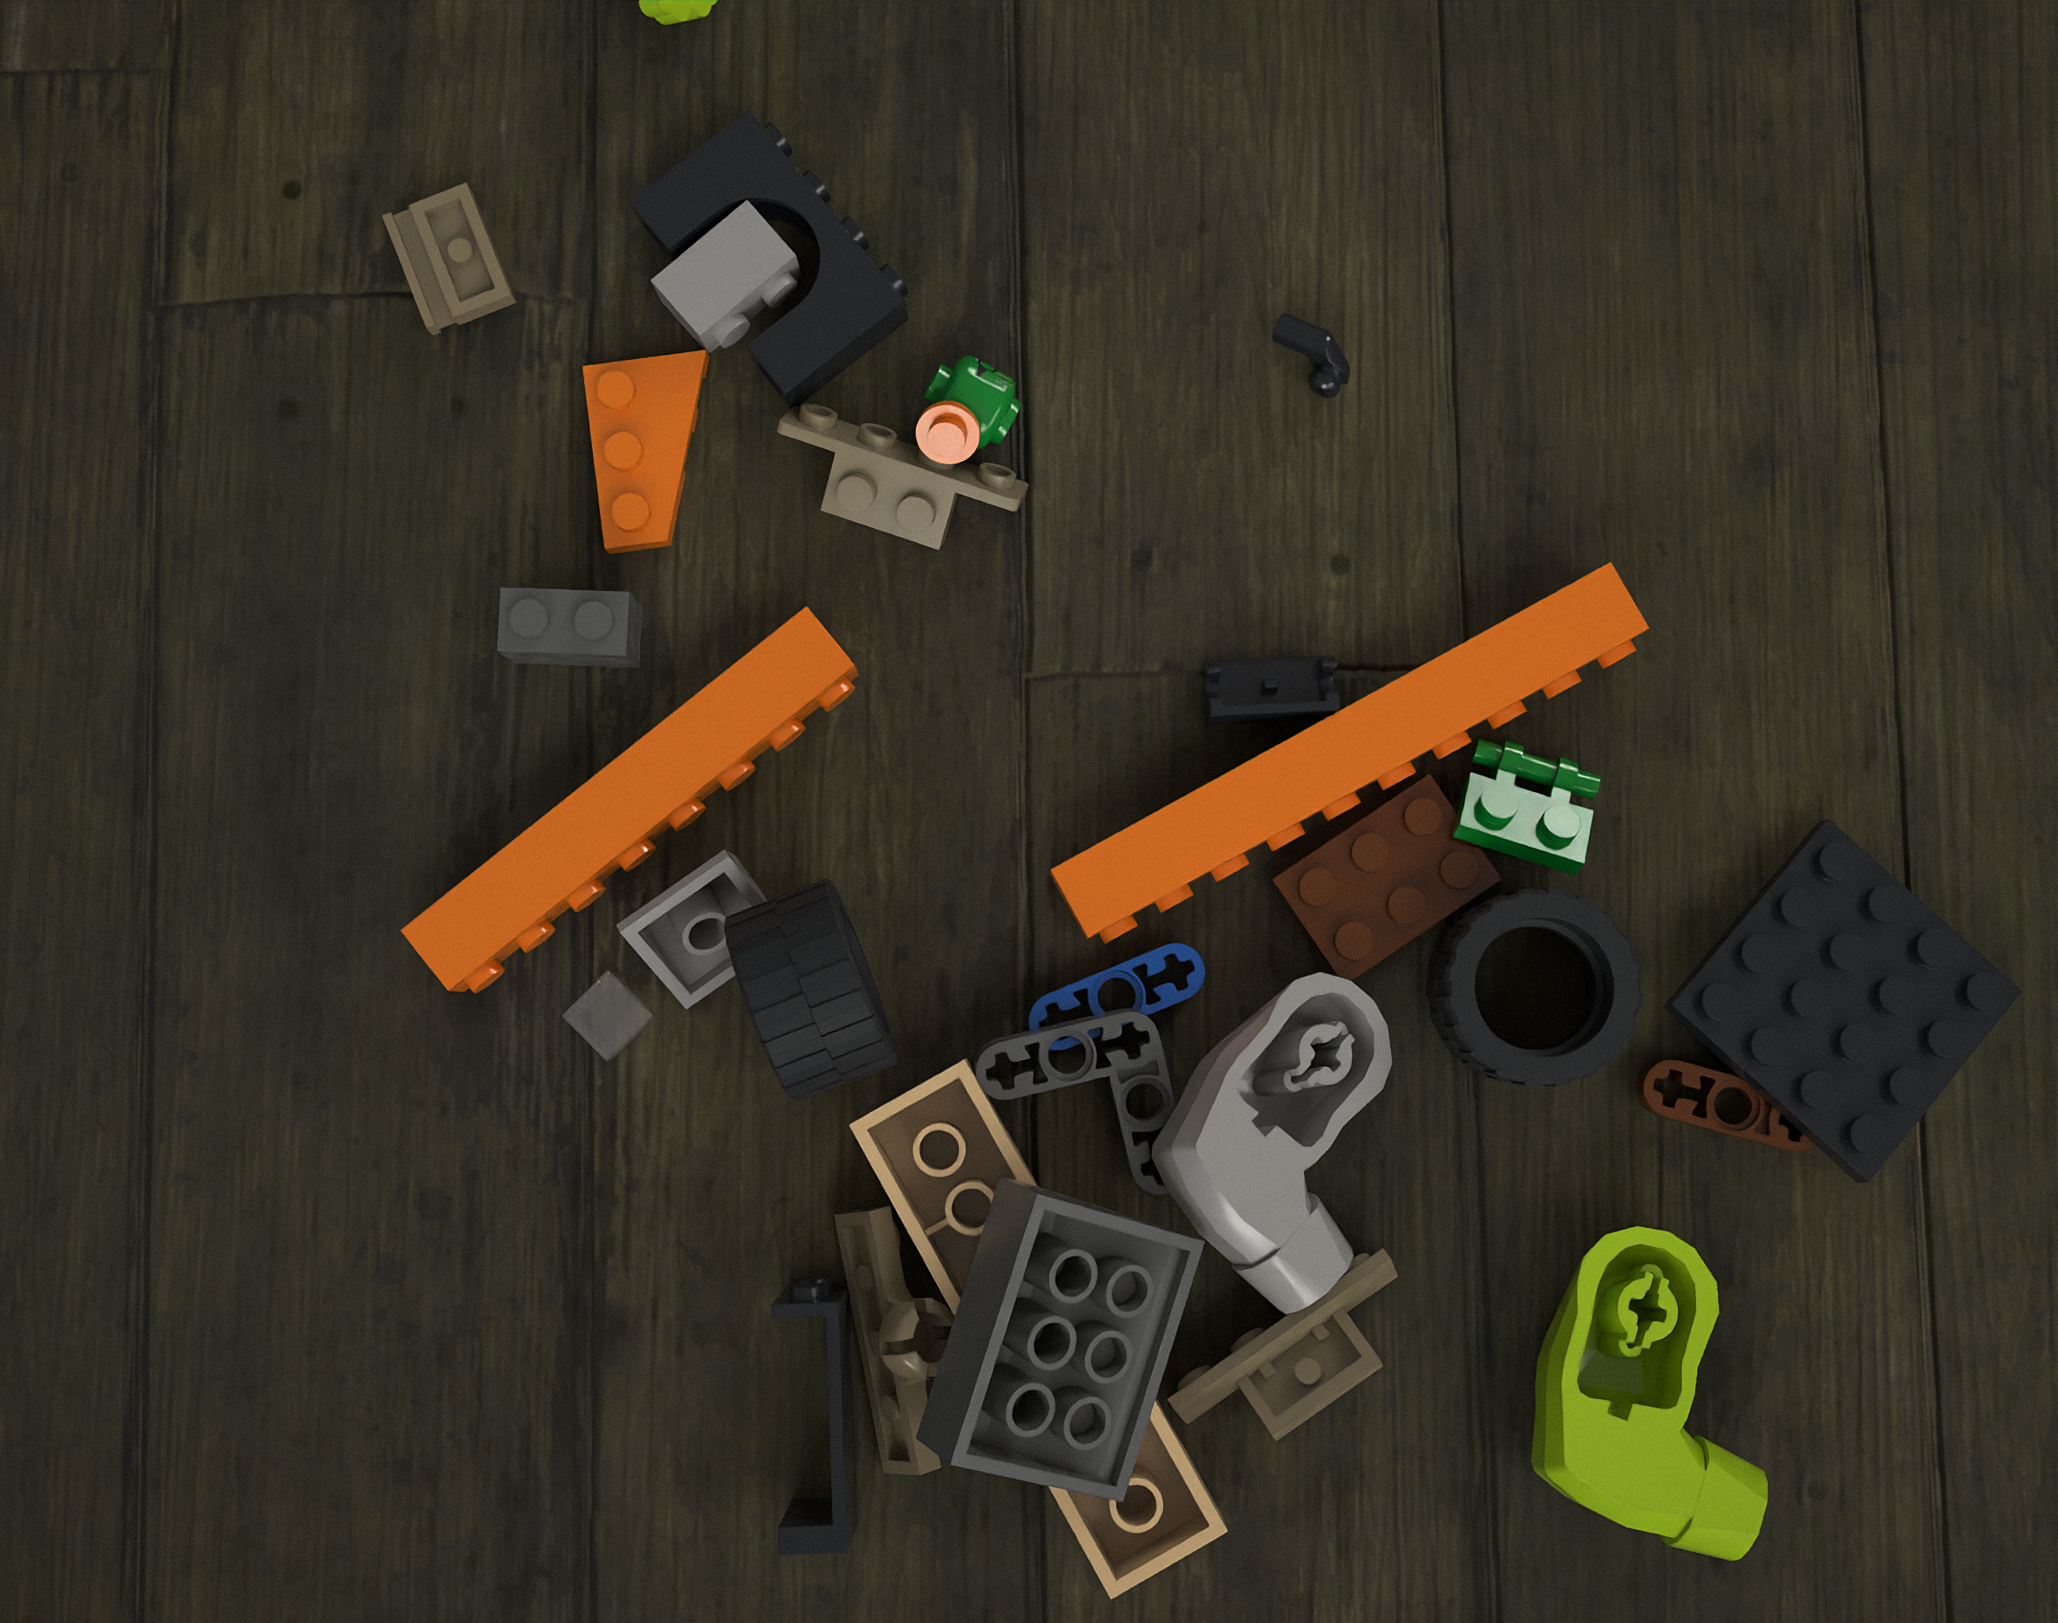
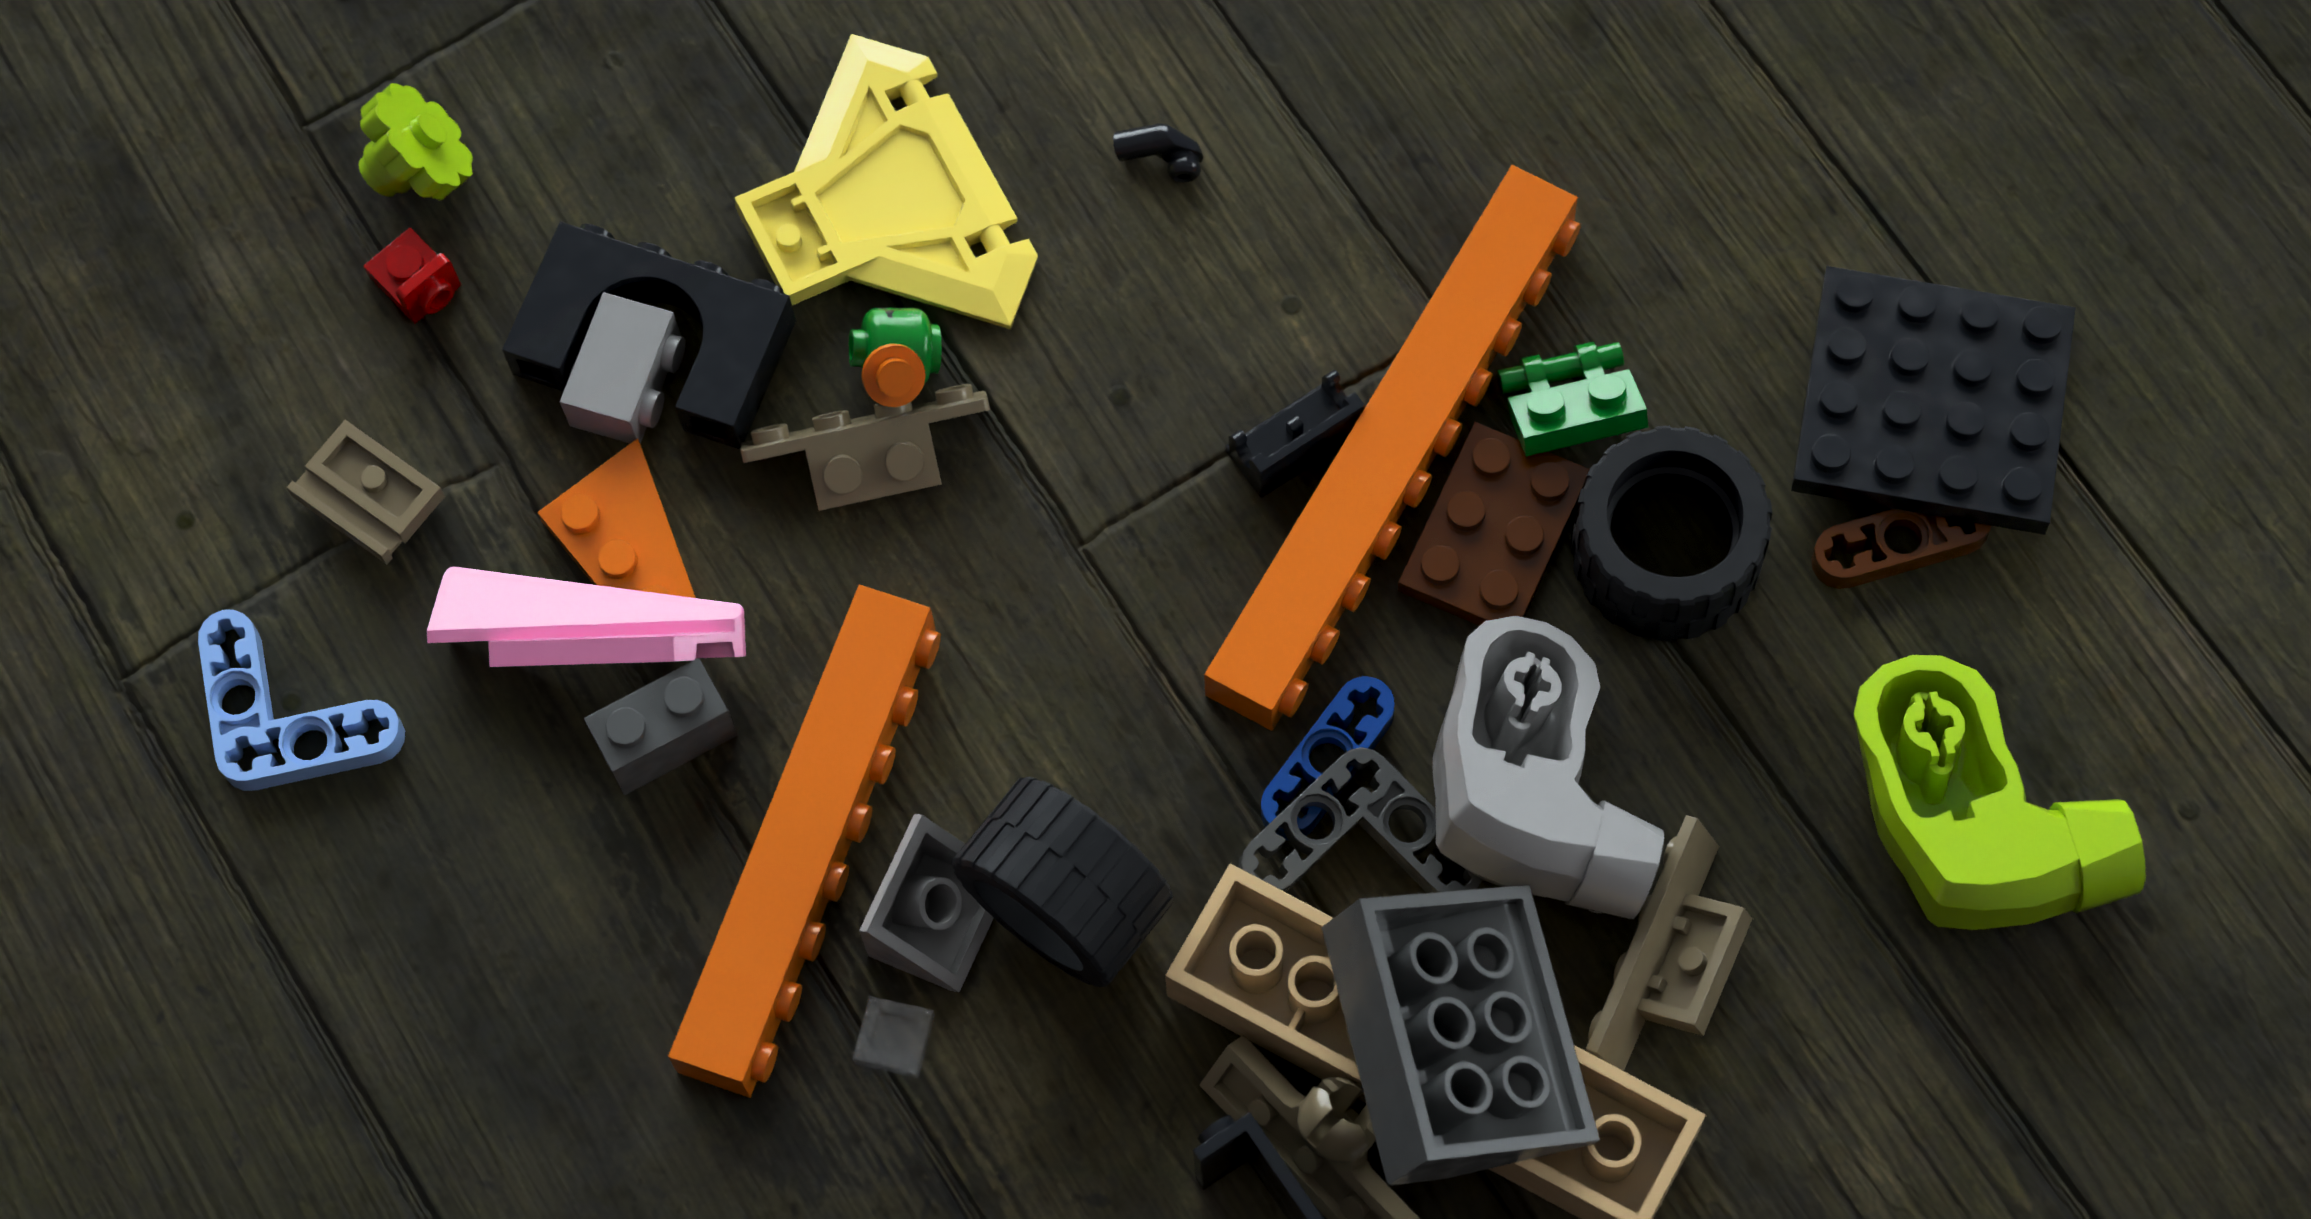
camera: 25 degrees left, 15 degrees down
none -> light blue beam [198,610,405,791]
none -> red bracket [363,227,461,324]
none -> bright pink wedge [427,567,746,667]
none -> light yellow plate [734,34,1038,330]

